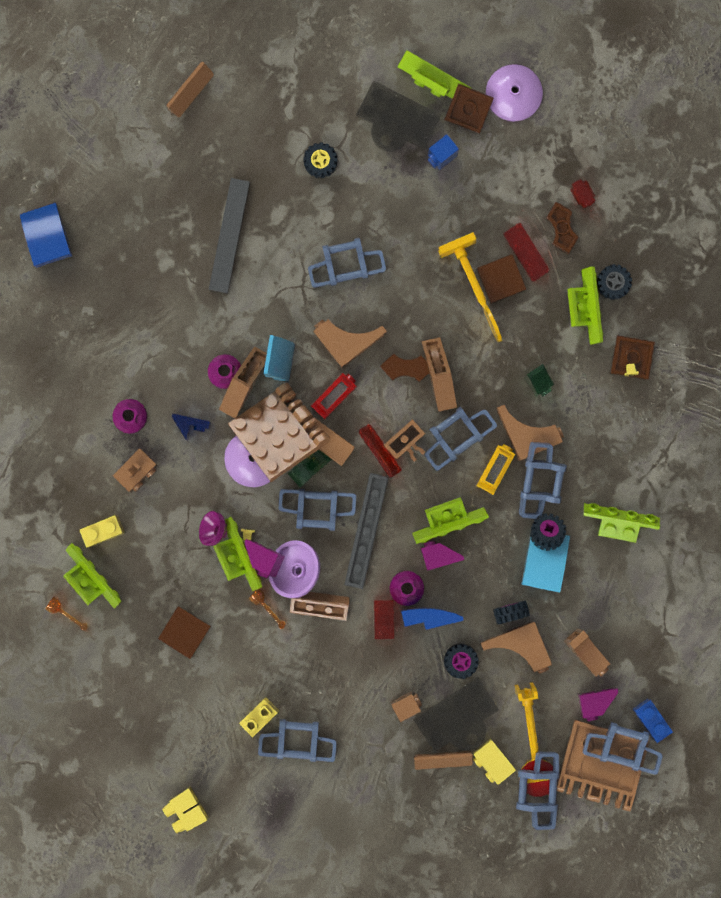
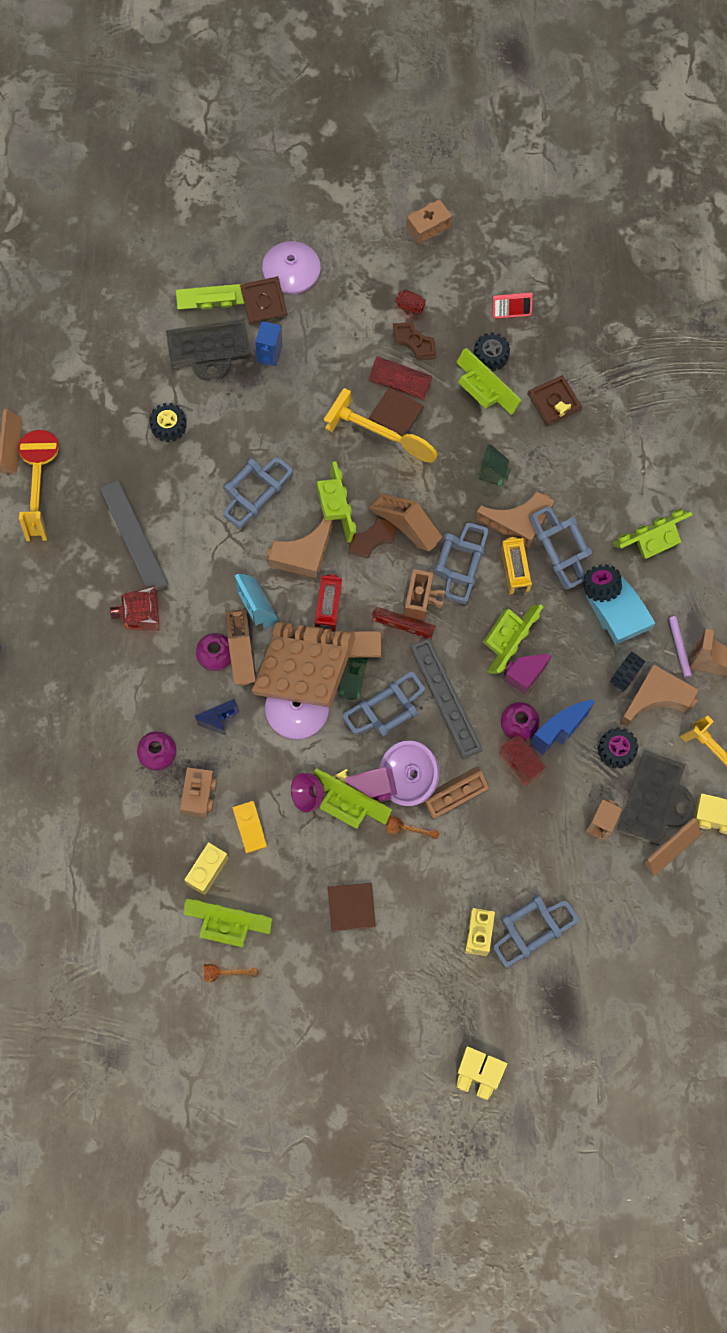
camera: 45 degrees left, 15 degrees down
none -> yellow piece [18,430,59,541]
none -> clear red torso [110,586,160,631]
none -> yellow slope [232,801,267,854]
none -> lime bracket [316,461,356,542]
none -> medium nougat brick [406,199,452,244]
none -> slope [491,293,533,319]
none -> lavender bar [668,616,692,678]

